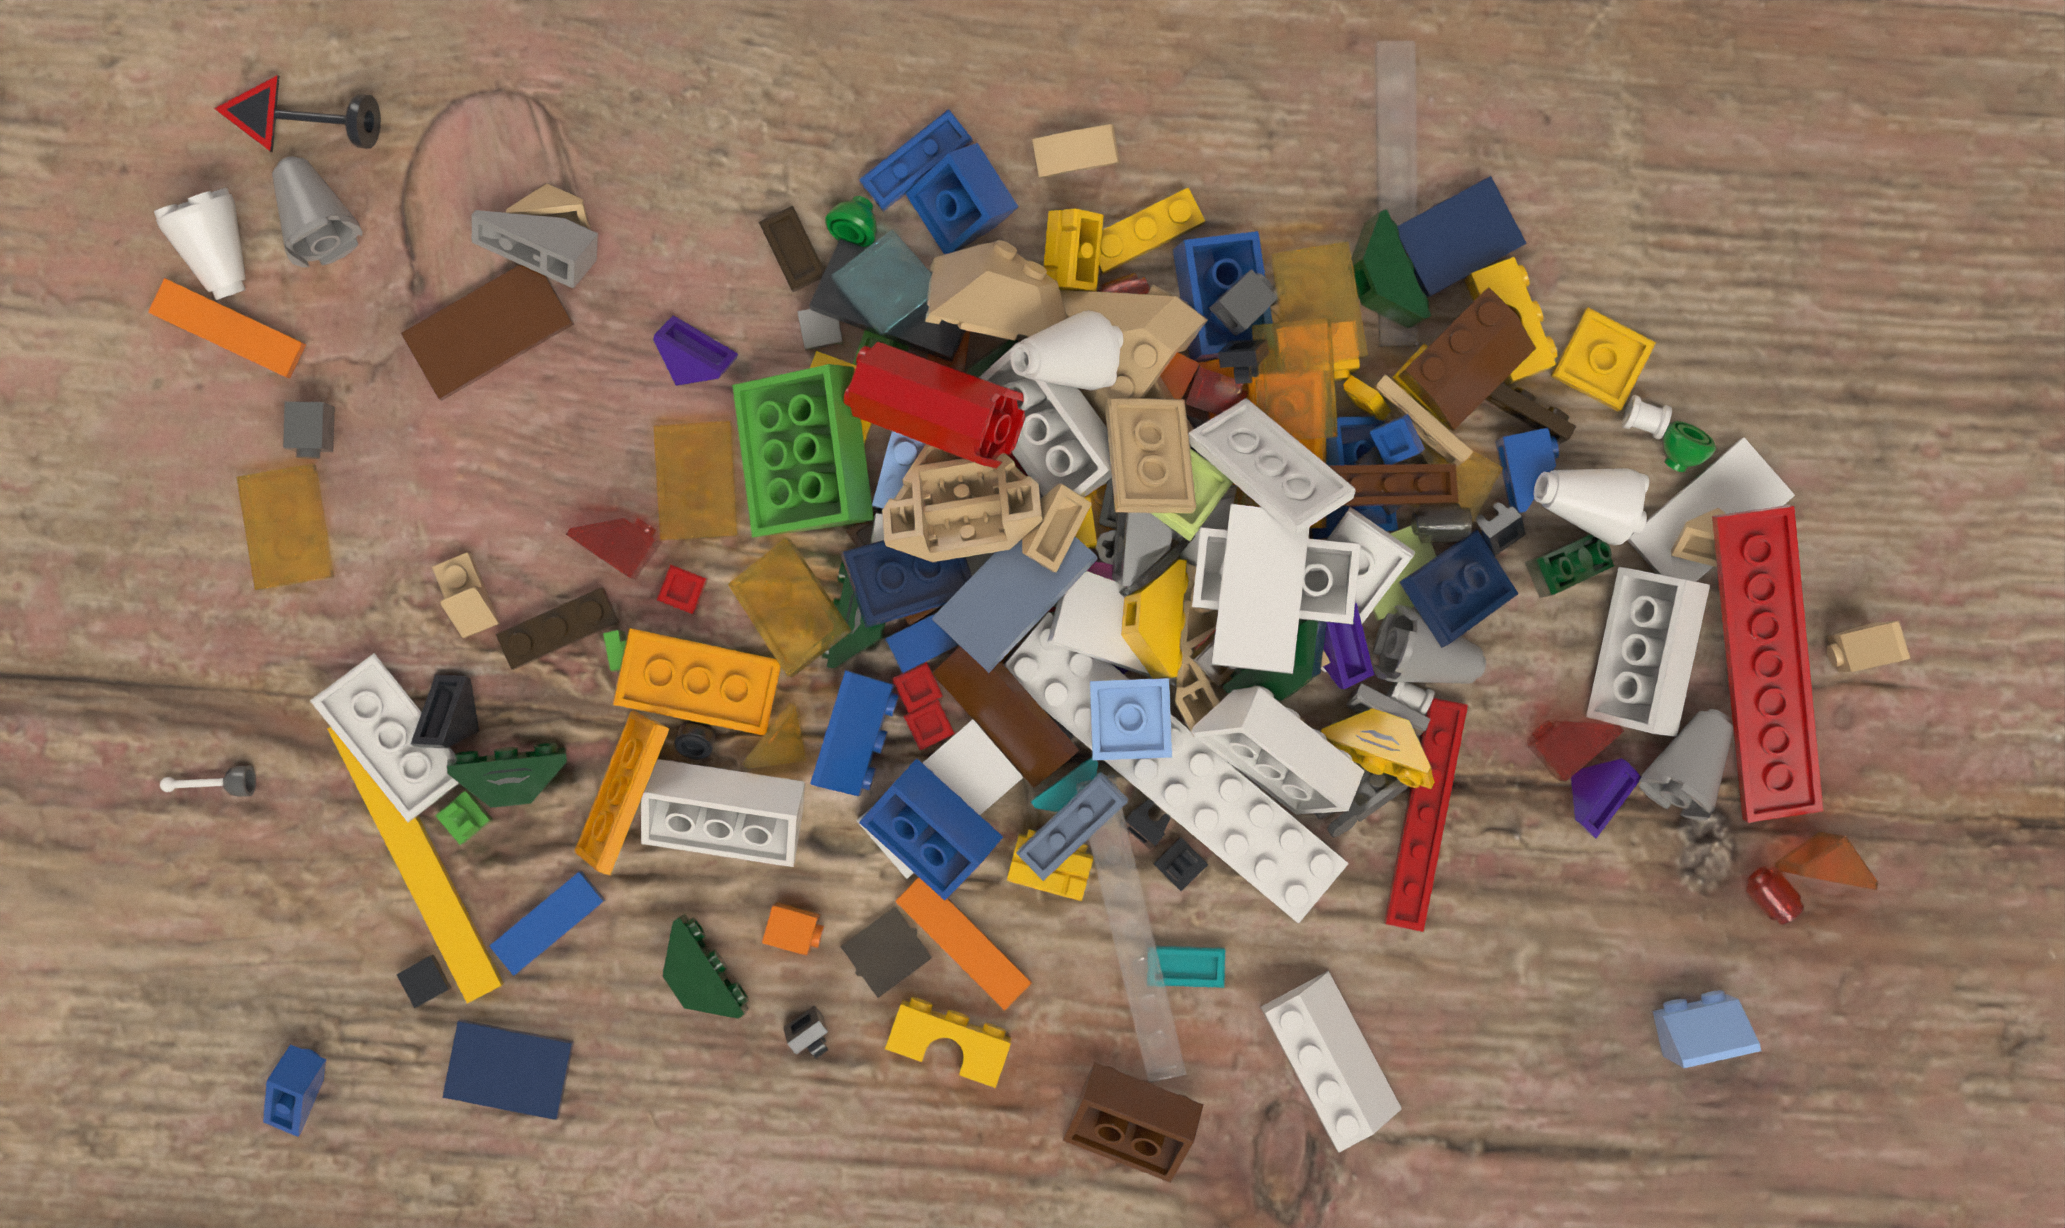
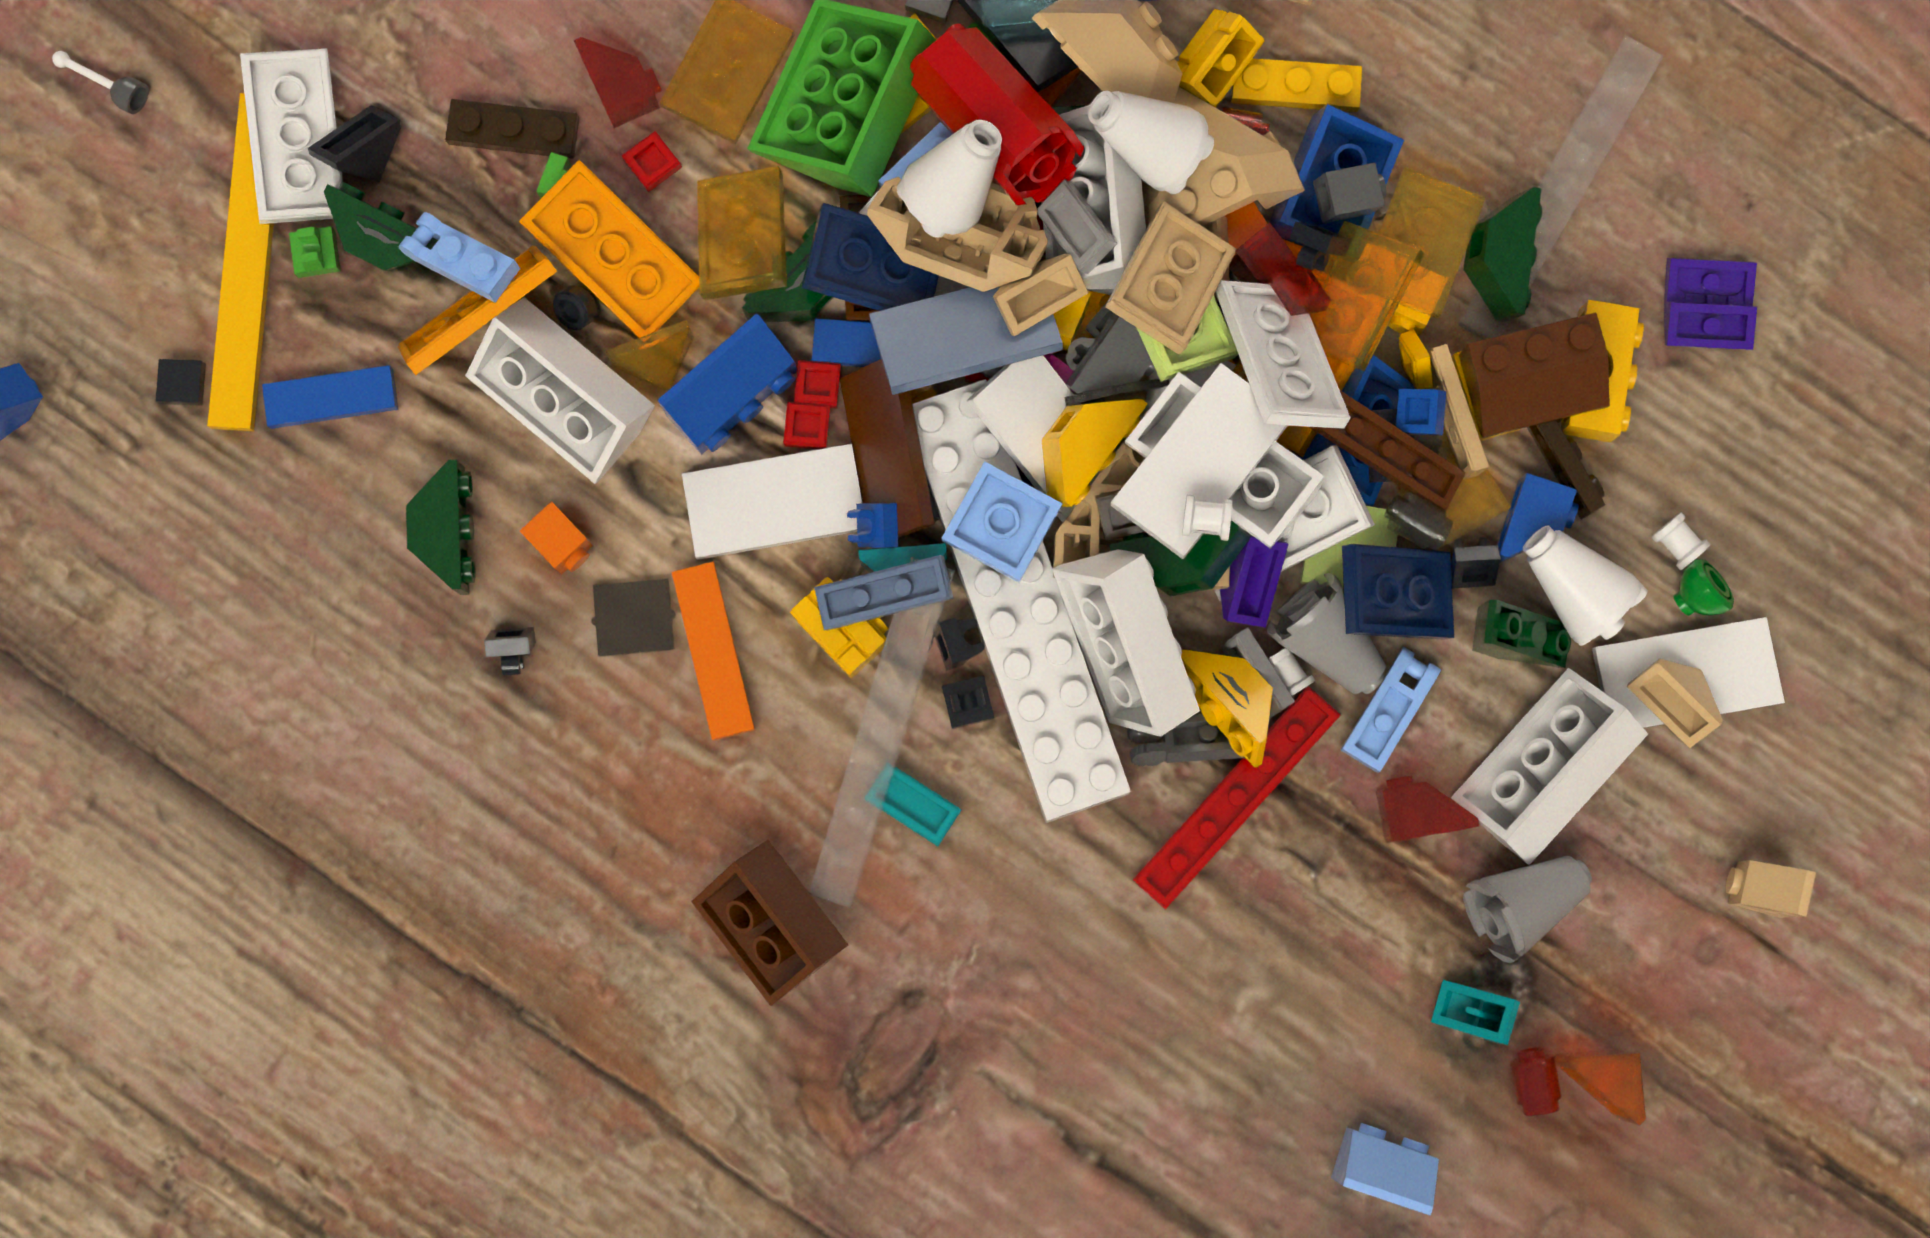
camera: 35 degrees right, 5 degrees down
tan slope [432,552,500,638] -> none
dark blue tile [442,1019,574,1120] -> none
blue slope [859,759,1003,901] -> none
yellow arch [885,997,1011,1088] -> none
white slope [1260,971,1402,1152] -> none
dark blue tile [1398,176,1527,298] -> none
yellow tile [1550,307,1656,412] -> none
dark purple slope [1570,758,1641,838] -> none
red plate [1712,505,1823,823] -> none
none -> light blue plate [398,212,521,303]
none -> blue tile [847,503,898,548]
none -> white cone [897,120,1002,238]
none -> light grey tile [1037,180,1118,274]
none -> white bush [1182,495,1233,541]
none -> clear red tile [1270,269,1332,316]
none -> light blue plate [1340,646,1441,773]
none -> teal slope [1431,980,1520,1045]
none -> dark purple slope [1664,258,1757,350]

